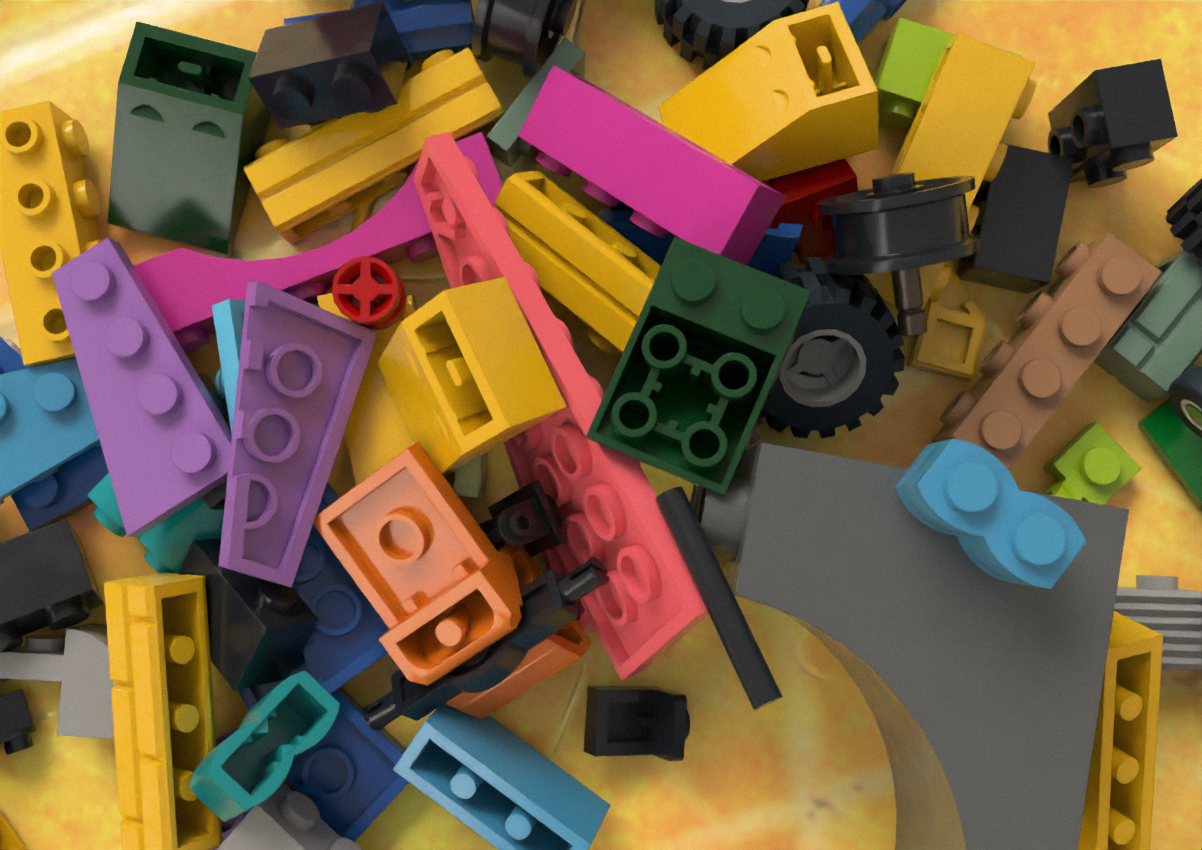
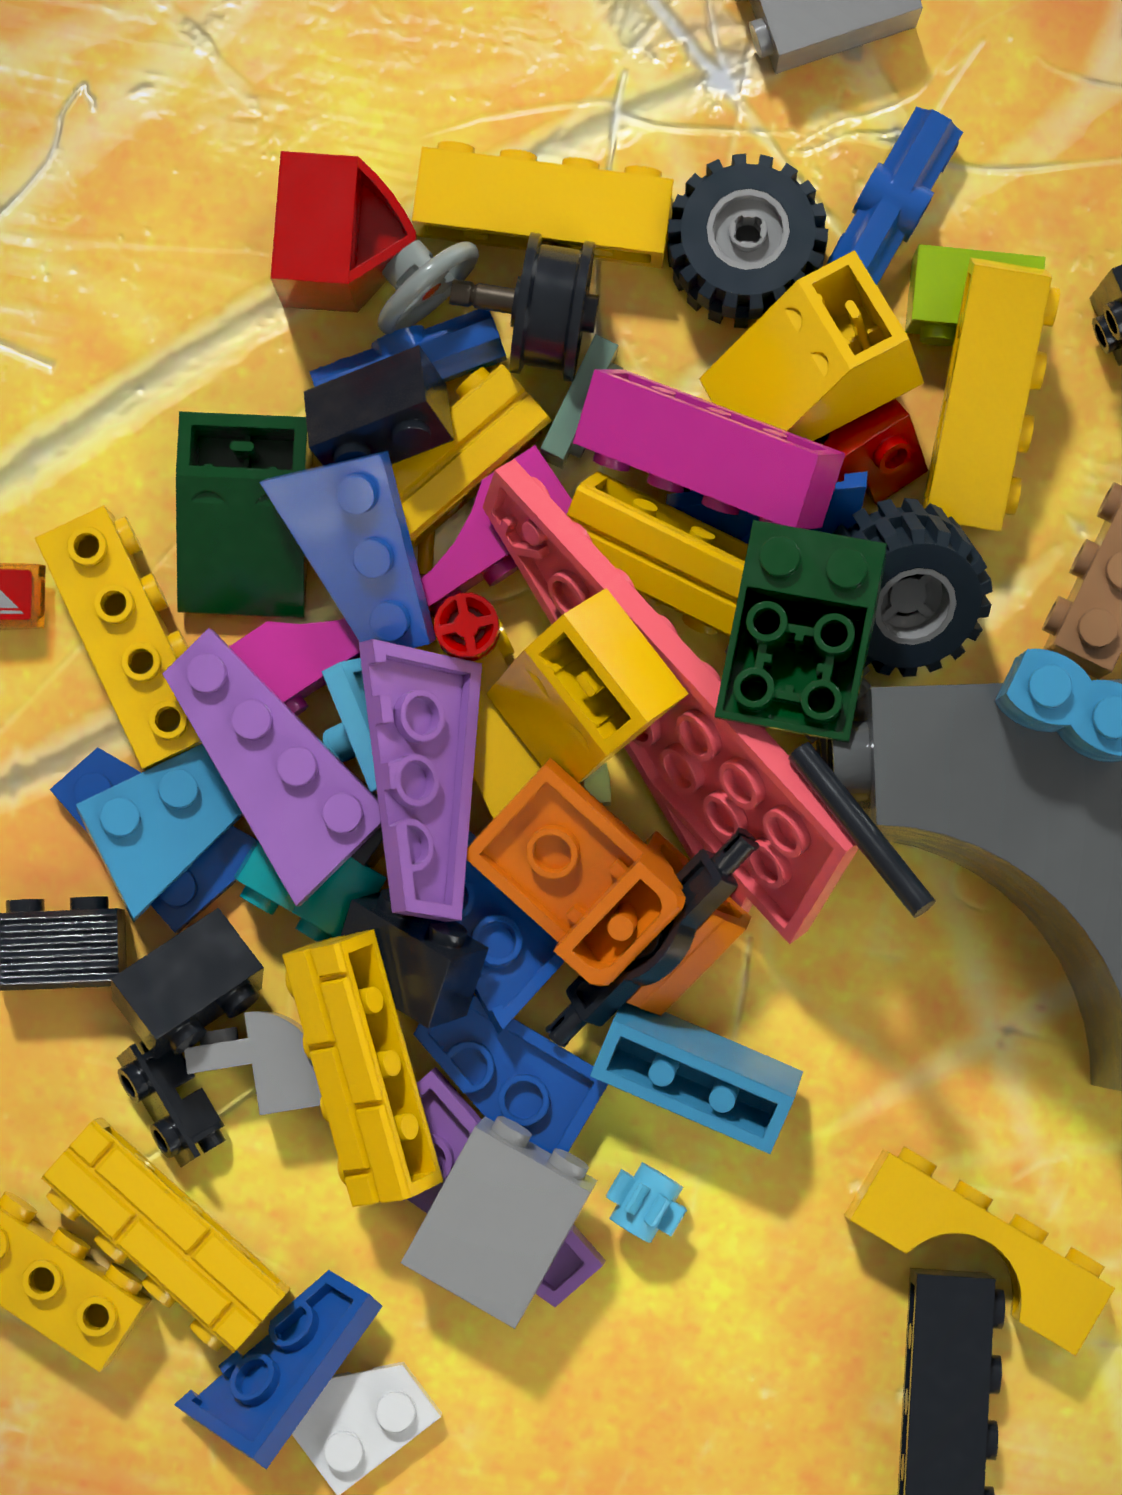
camera: 10 degrees left, 0 degrees up
teal brick [188,671,340,822] -> none
black hinge [478,479,566,557] -> none
black bracket [583,686,690,761] -> none
black wheel [818,172,982,336] -> none
yellow tile [907,260,988,382] -> none
black brick [957,144,1074,294] -> none
none -> blue wing [259,451,436,648]

